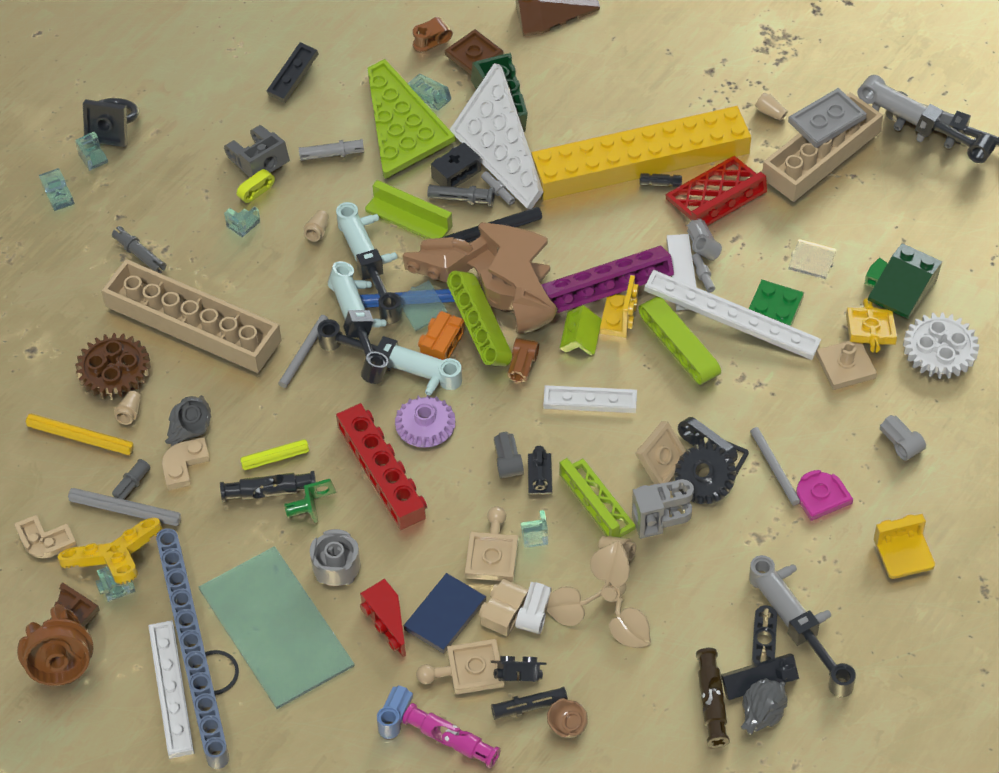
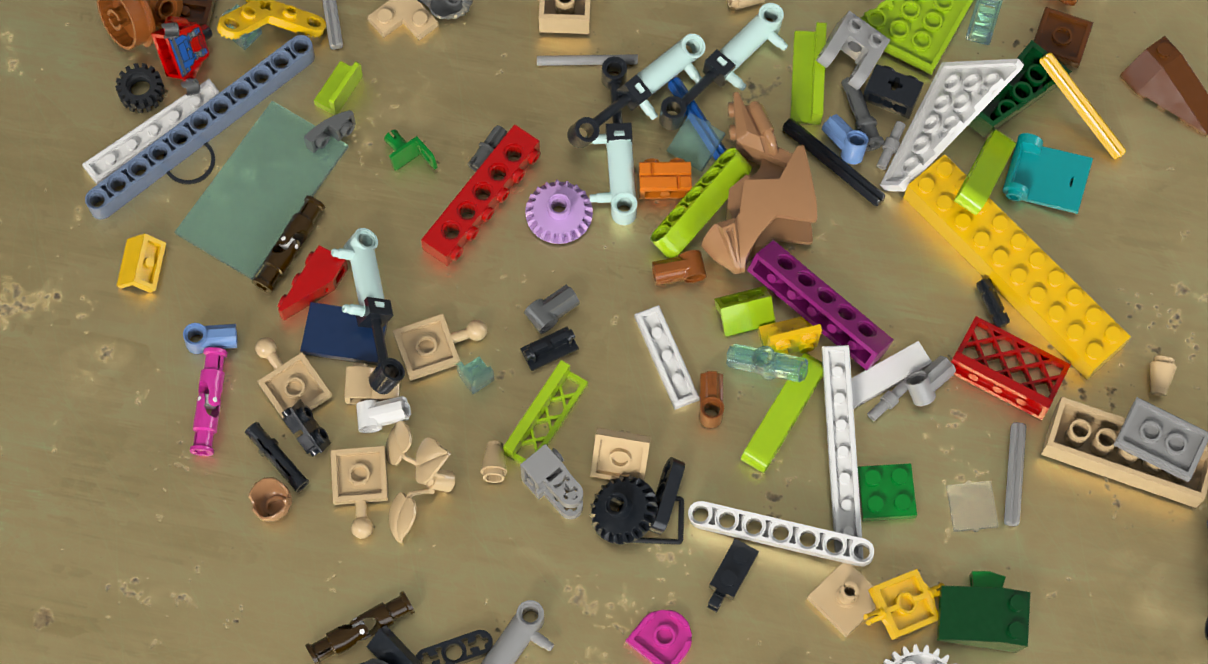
camera: 60 degrees right, 15 degrees up
black piece [220,471,317,502] -> none
neon yellow axle [240,439,309,470] -> none
light grey brick [310,529,360,586] -> none
light grey bar [750,427,800,506] -> none
none -> black tyre [115,63,165,113]
none -> yellow panel [117,233,166,293]
none -> torso [151,16,213,96]
none -> dark brown piece [252,195,326,294]
none -> dark grey slope [304,110,356,153]
none -> lime panel [314,61,363,115]
none -> tan plate [330,446,388,539]
none -> piece [331,228,405,394]
none -> dark grey axle [467,125,507,172]
none -> white beam [688,501,874,567]
none -> dark orange piece [699,371,724,429]
none -> black plate [707,539,759,613]
none -> clear light blue piece [726,344,808,382]
none -> light grey brick [816,11,890,90]
none -> medium blue piece [822,114,869,165]
none -> lime beam [954,129,1016,215]
none -> teal door [1002,133,1093,214]
none -> light grey axle [1004,422,1026,526]
none -> yellow axle [1039,52,1126,159]

